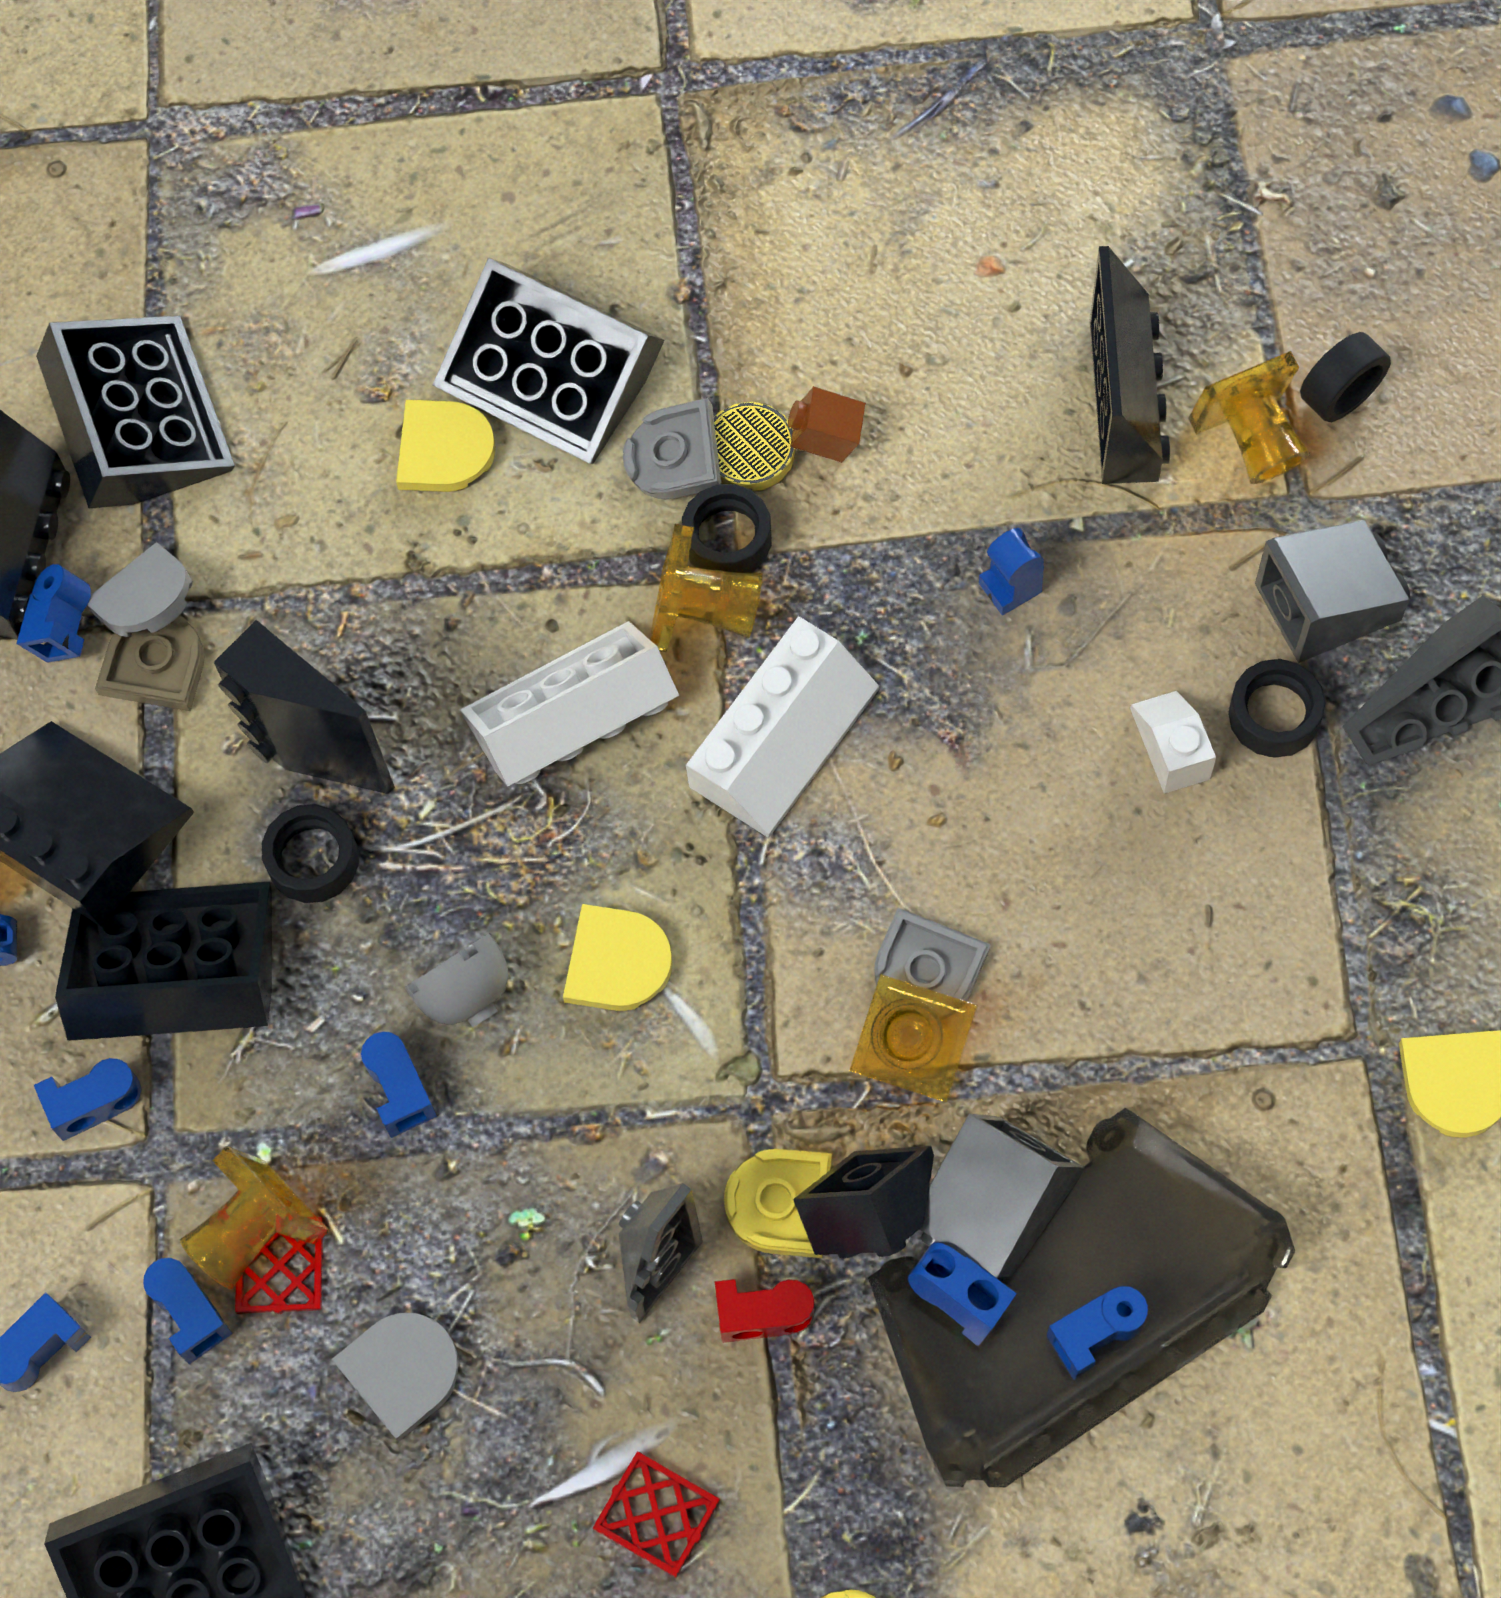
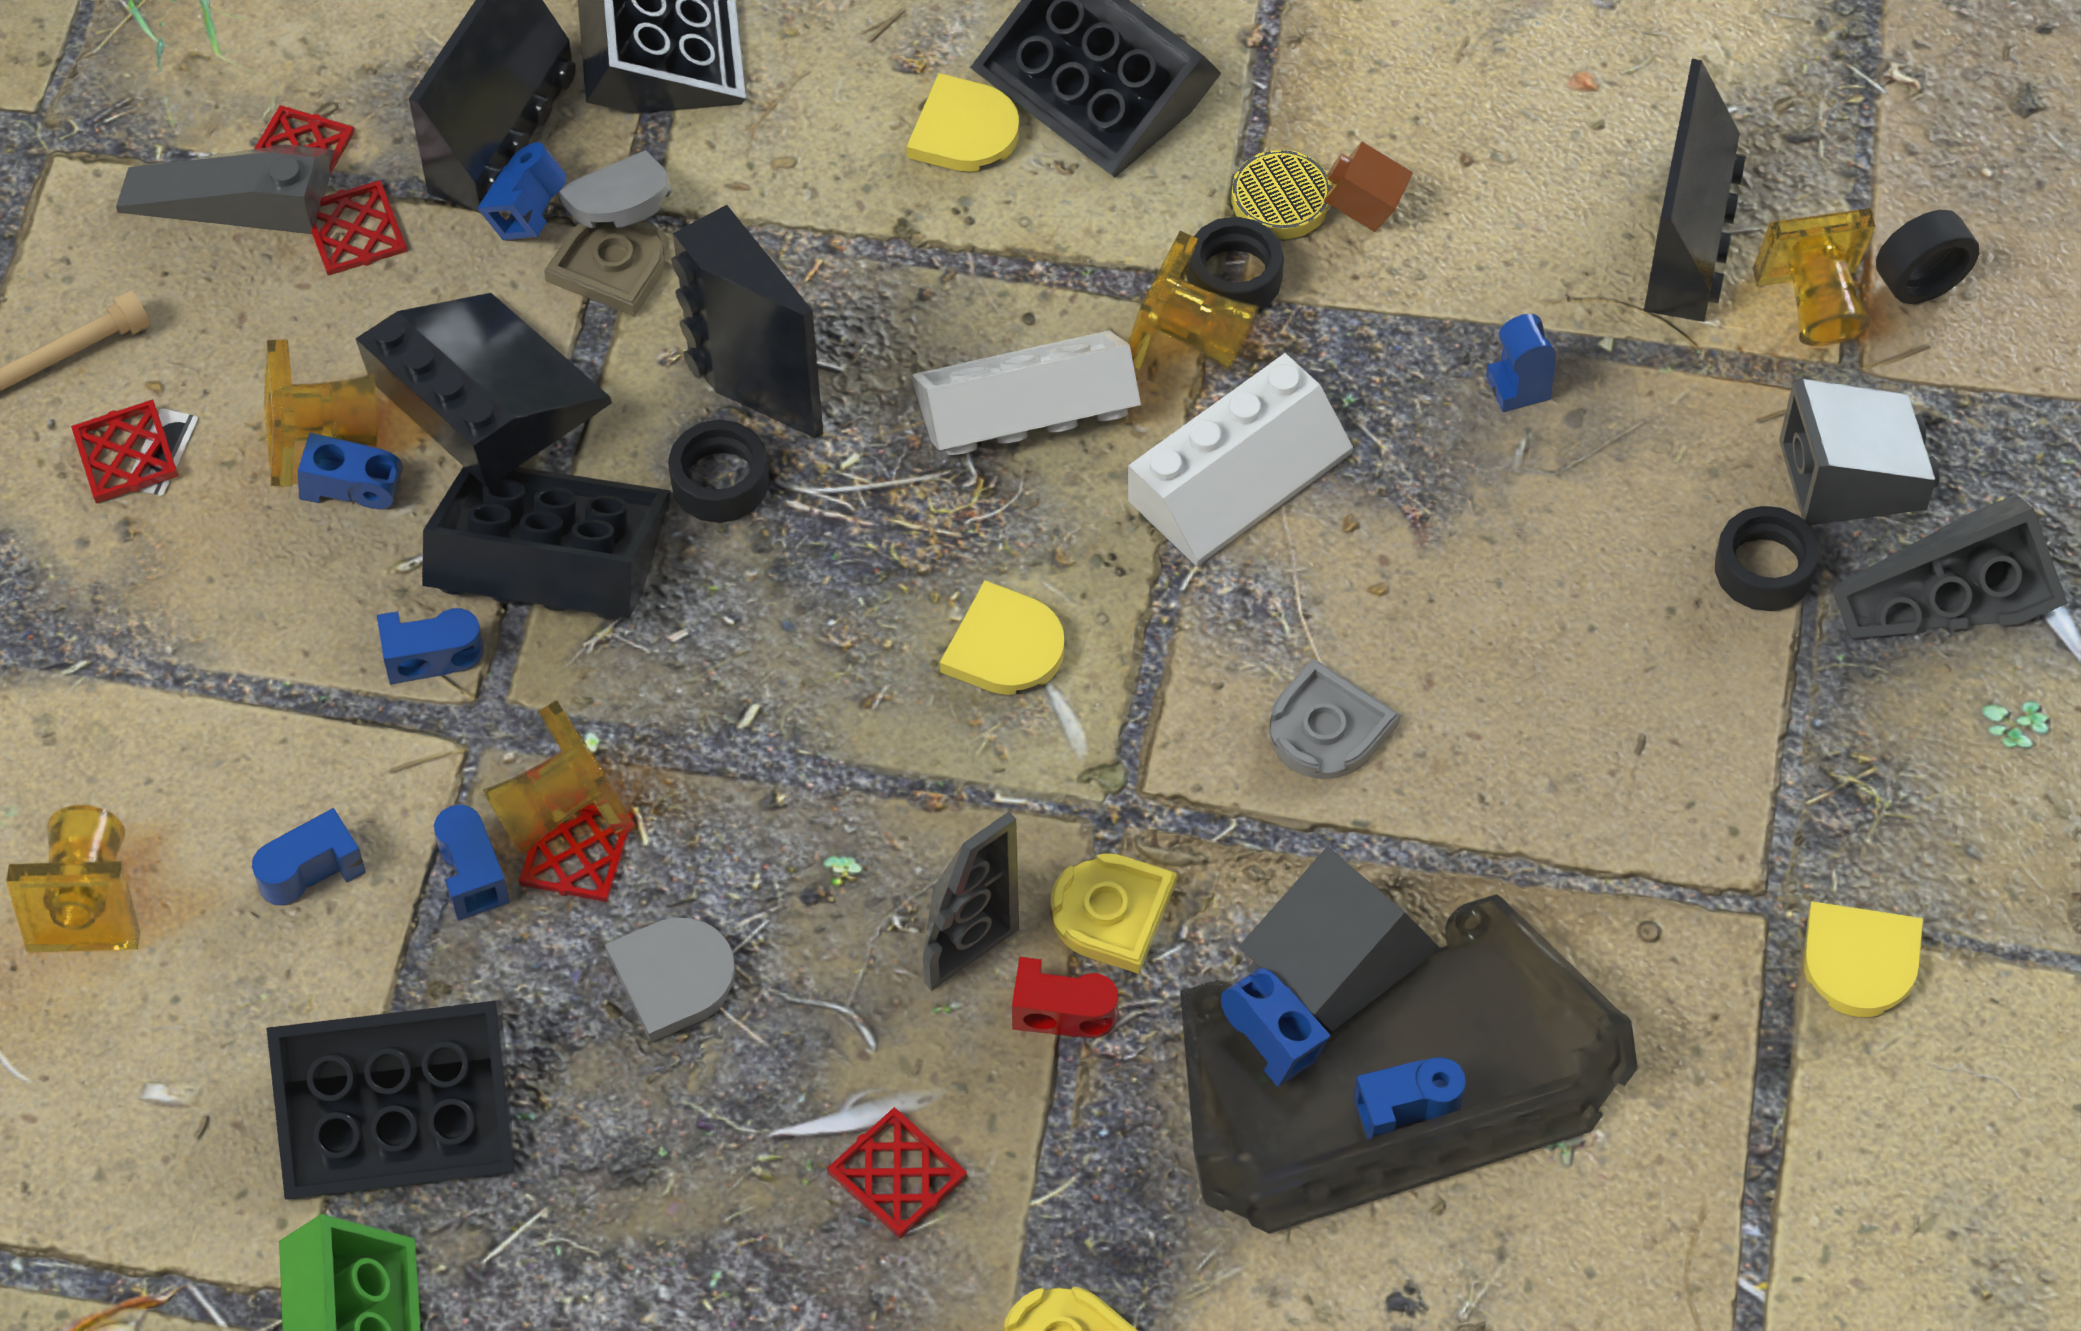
camera: 10 degrees right, 10 degrees down
blue leg [361,1031,437,1138] -> none
light grey cylinder [405,933,509,1027] -> none
light grey tile [623,398,721,499] -> none
black slope [793,1146,934,1259] -> none
clear yellow plant [849,974,978,1103] -> none
white slope [1130,691,1216,794] -> none

